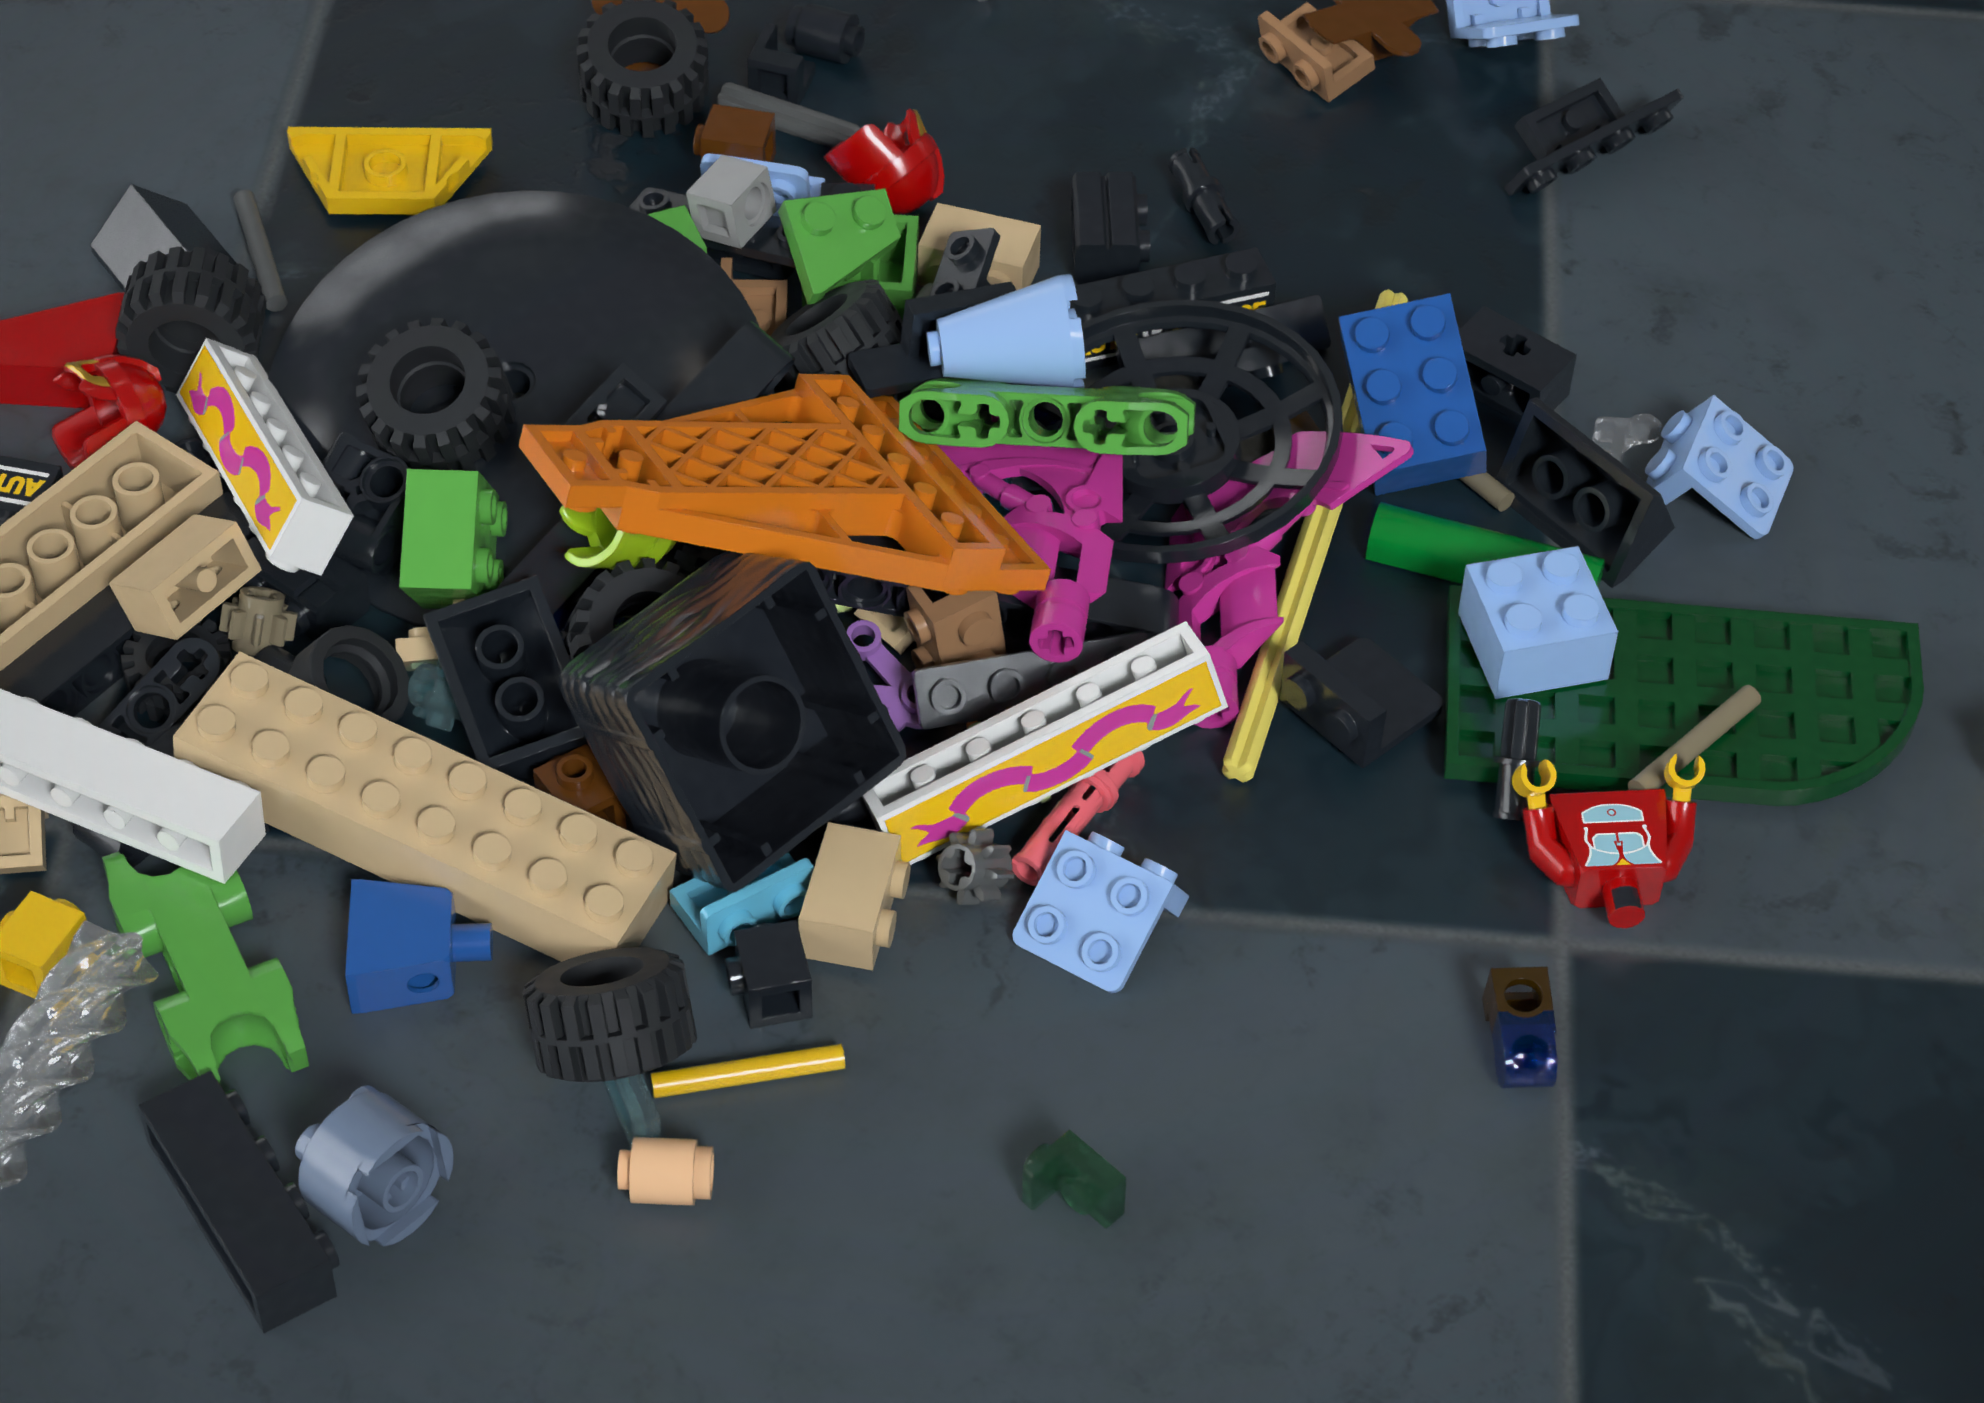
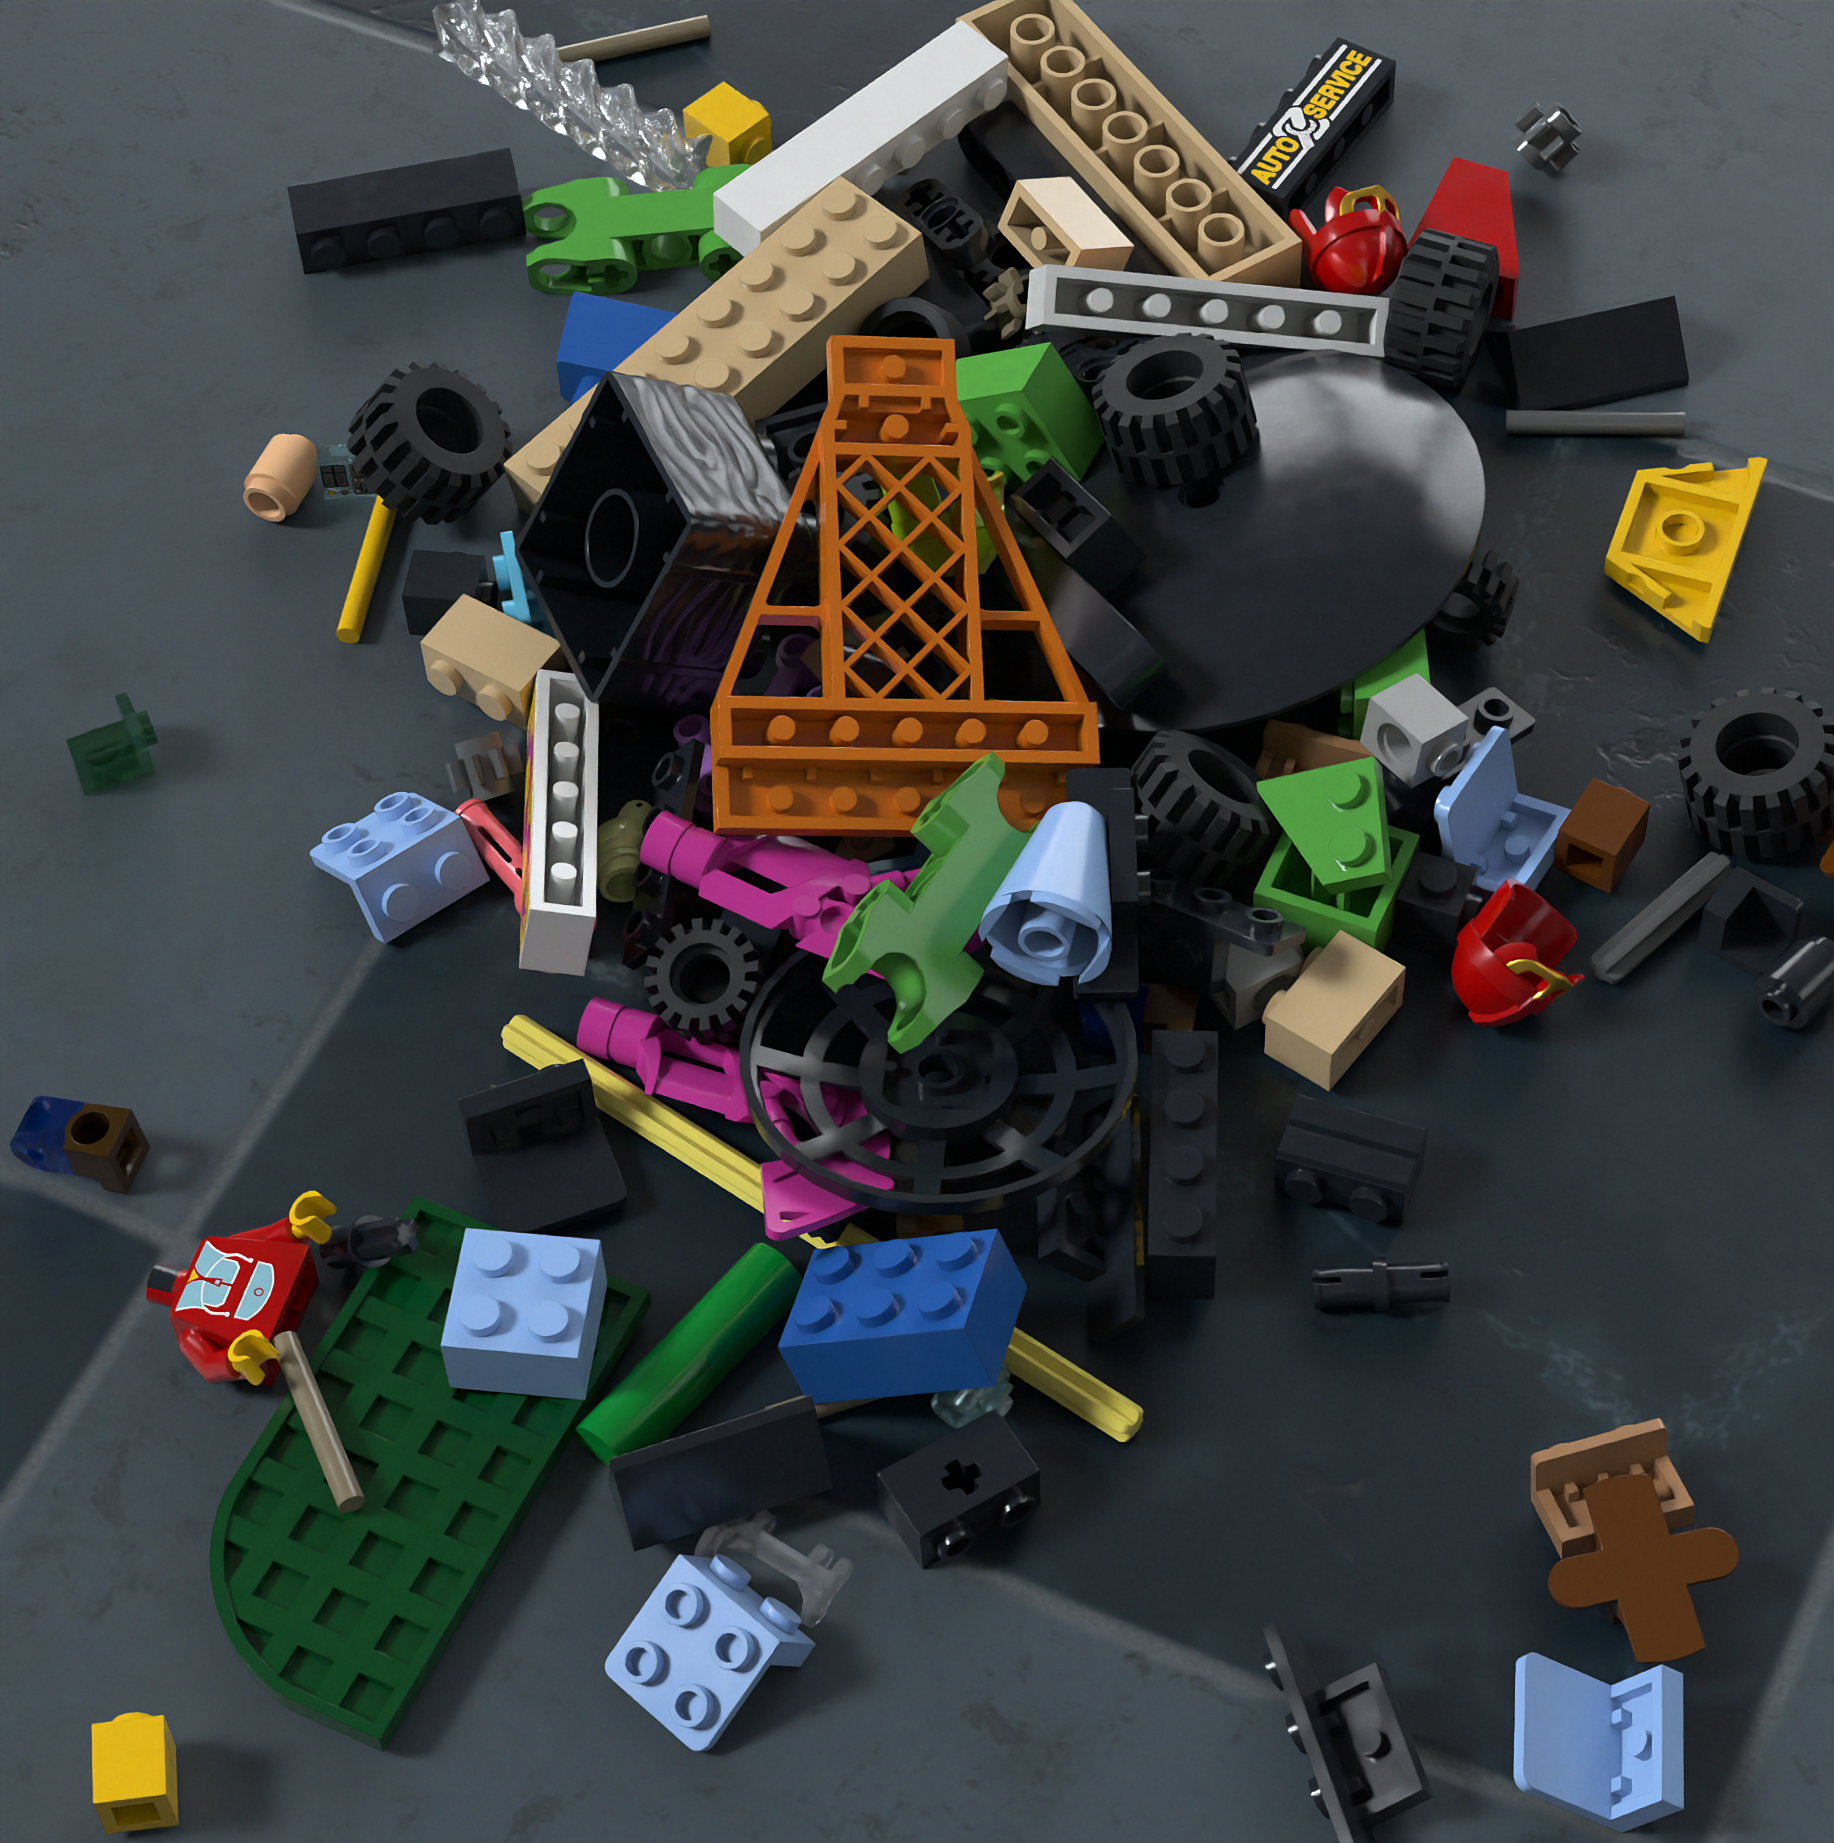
camera: 115 degrees right, 5 degrees up
sand blue brick [295,1085,454,1246] -> none
none -> black tyre [644,918,770,1045]

